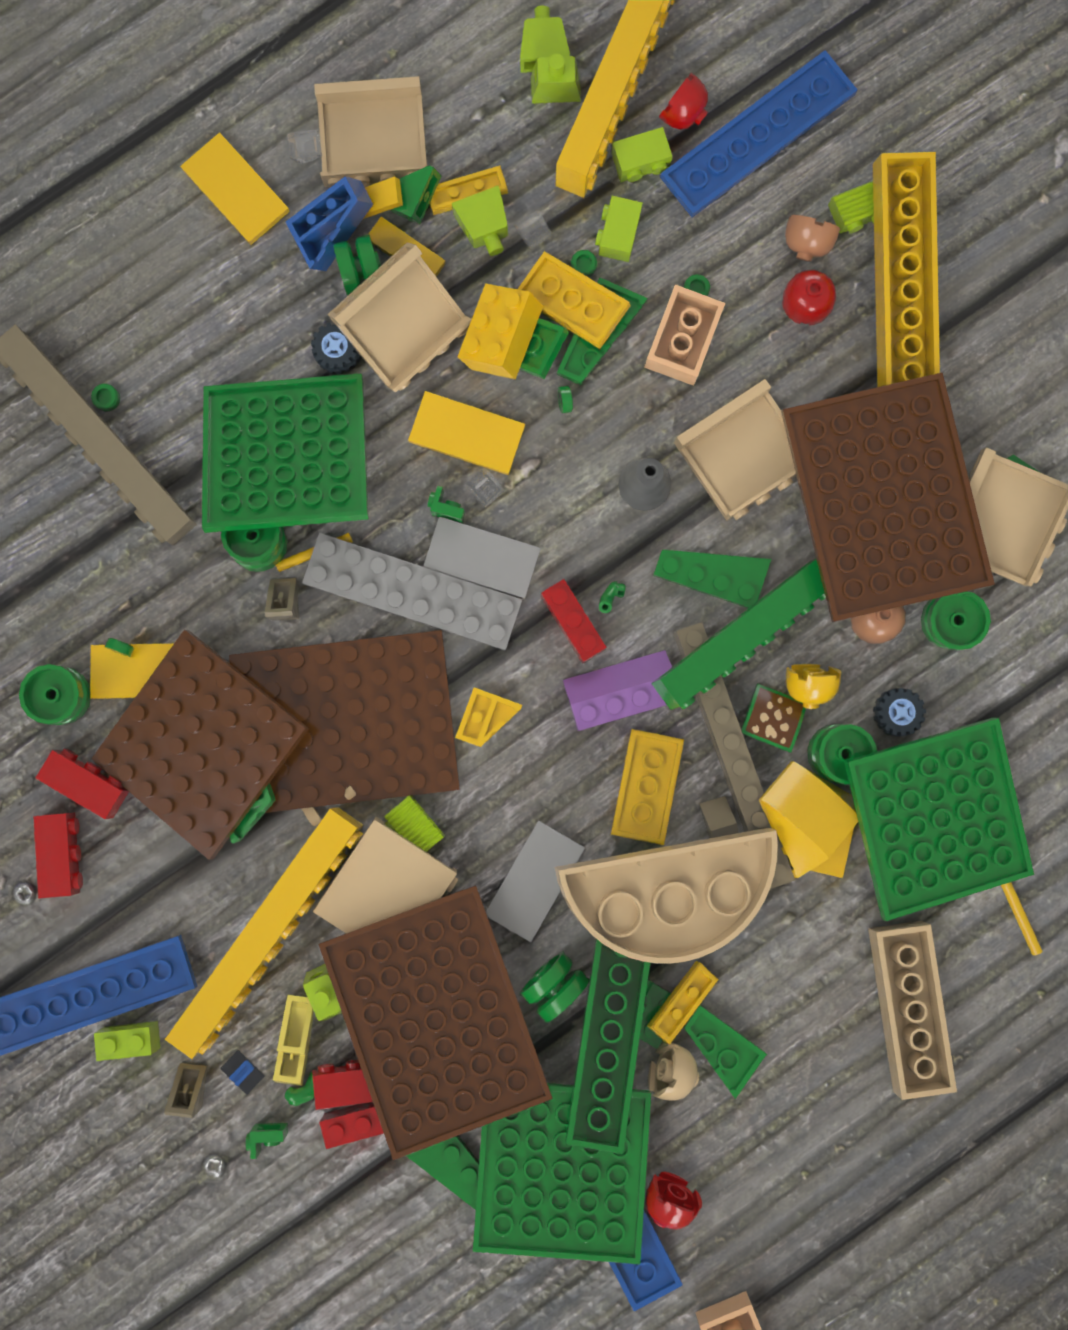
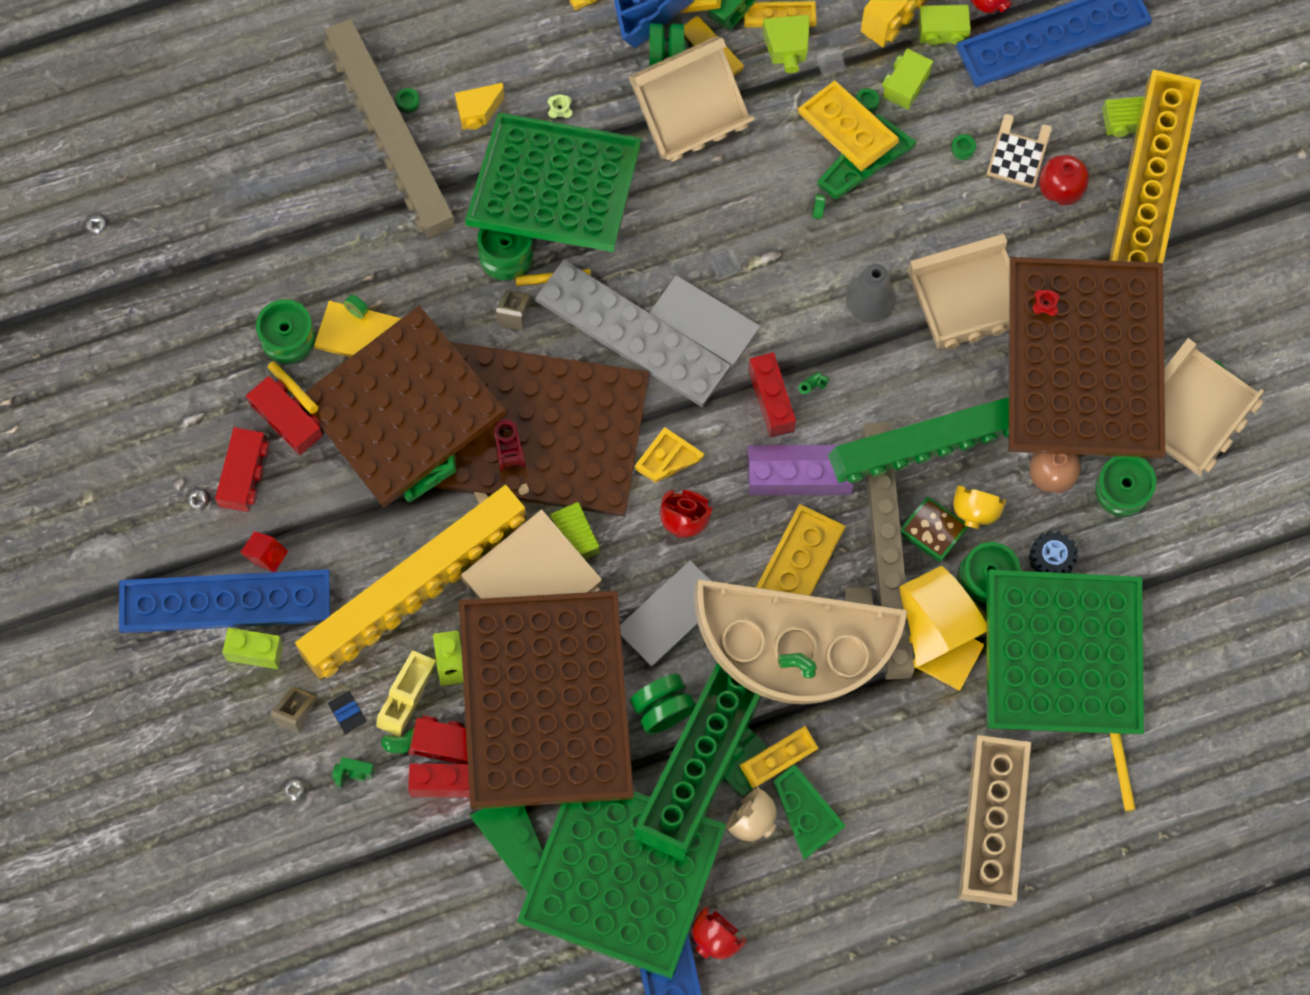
camera: 15 degrees right, 15 degrees down
black wheel [311,322,360,374] -> none
yellow tile [408,391,525,475] -> none
green bracket [427,486,465,524] -> none
yellow brick [458,283,543,380] -> none
green hinge [519,318,569,379] -> none
light nougat brick [644,285,725,386] -> none
green wing [653,550,771,608] -> none
nougat cylinder [785,215,840,262] -> none
none -> red brick [240,531,289,573]
none -> yellow bar [268,361,318,414]
none -> yellow slope [455,83,504,130]
none -> dark red piece [494,419,526,472]
none -> yellowish green plate [548,95,572,119]
none -> red cylinder [659,490,713,538]
none -> green arm [778,653,817,679]
none -> flag [986,114,1051,189]
none -> red plate [1033,290,1060,316]

